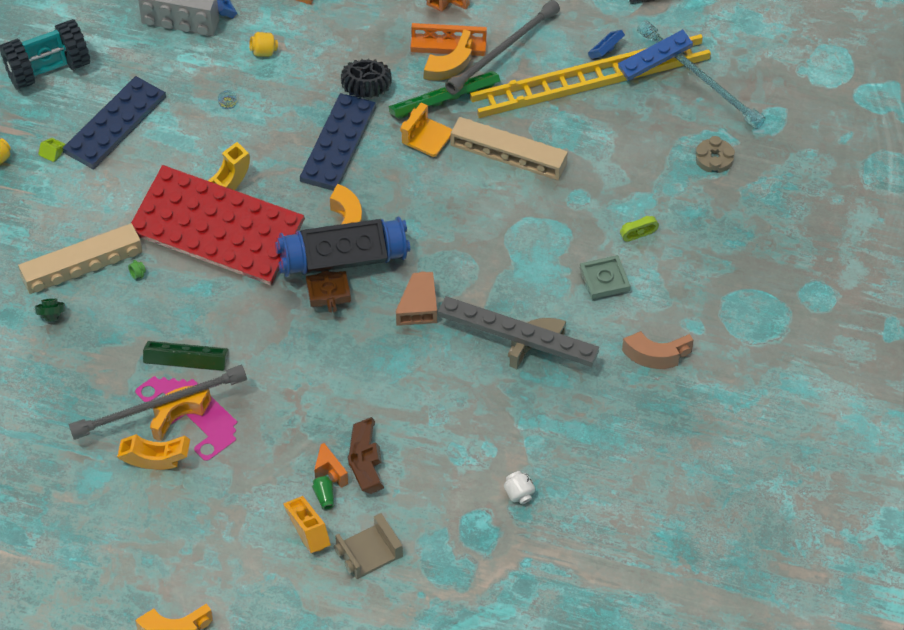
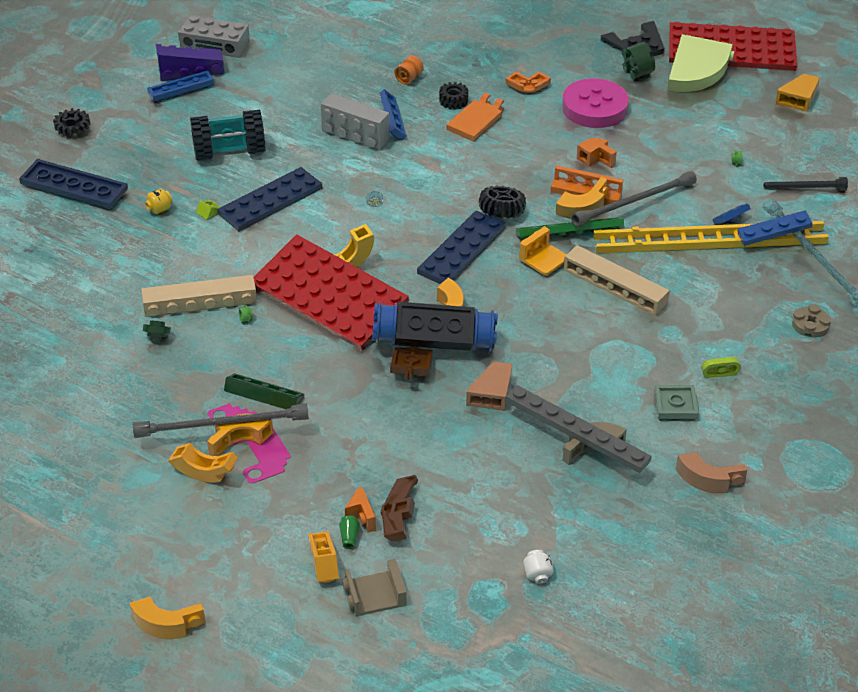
camera: 15 degrees right, 10 degrees down
yellow head [249,32,278,57] -> none

